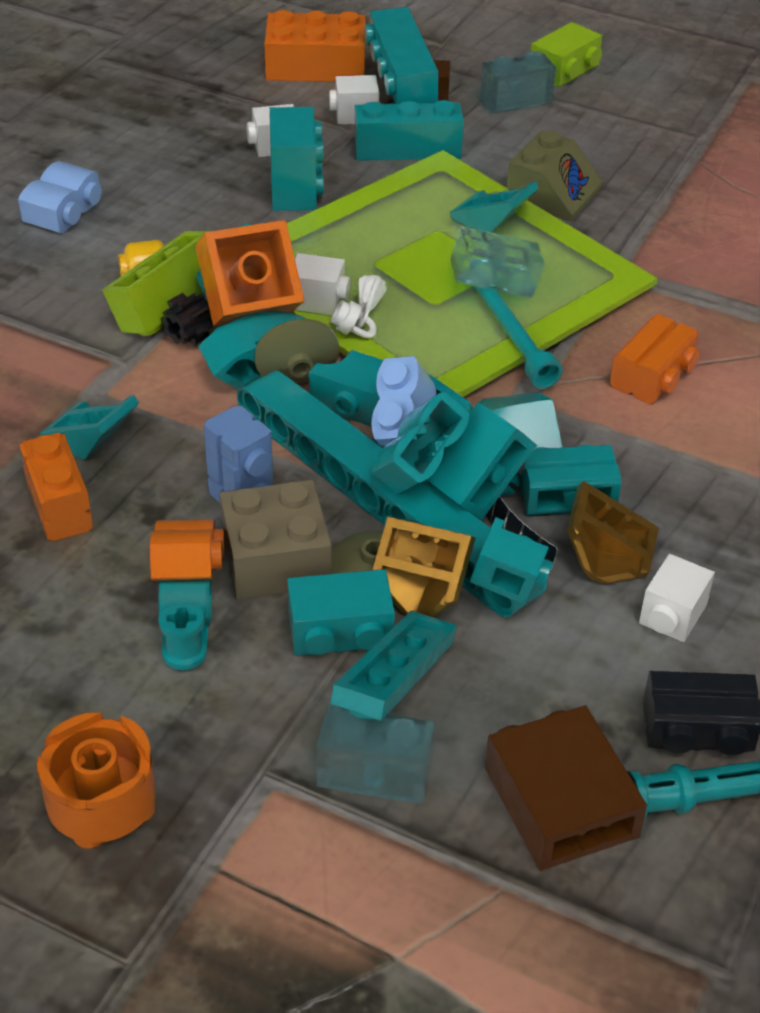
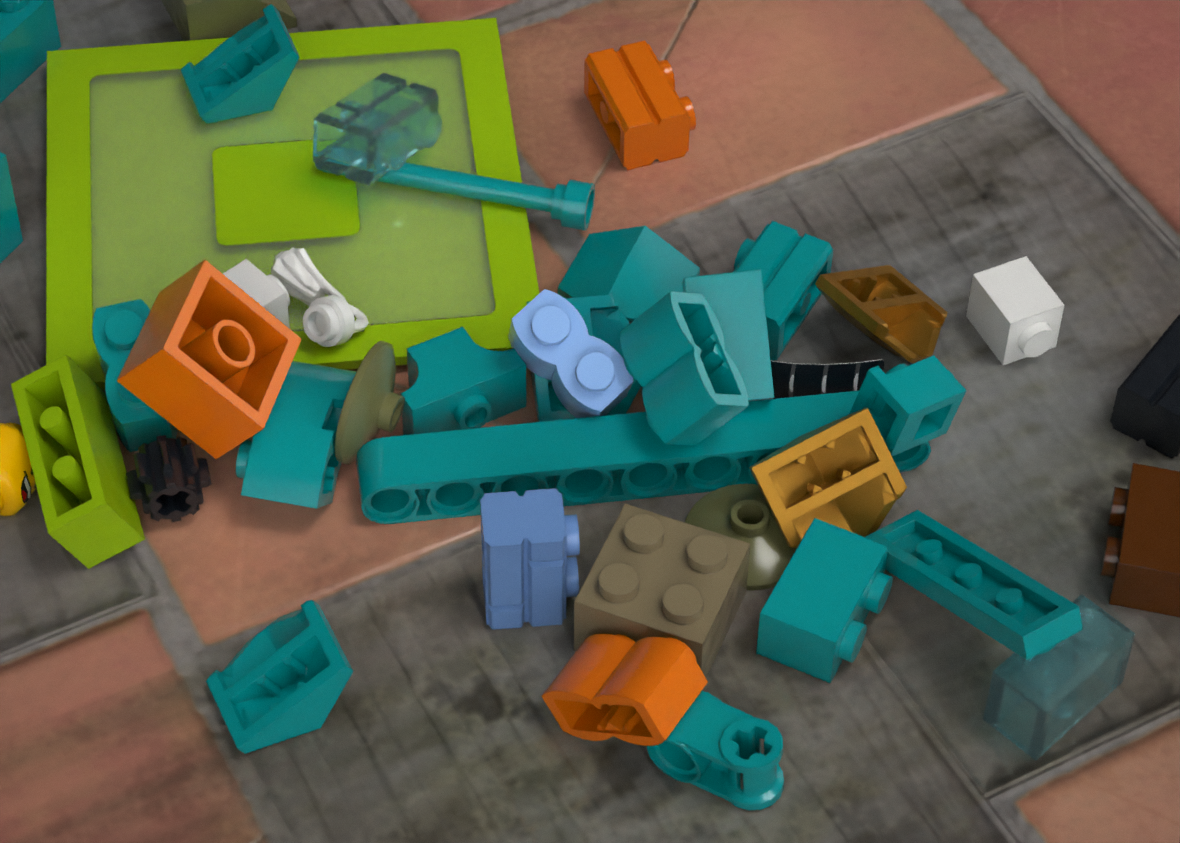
camera: 55 degrees left, 5 degrees up
orange brick [19,432,93,541] -> none

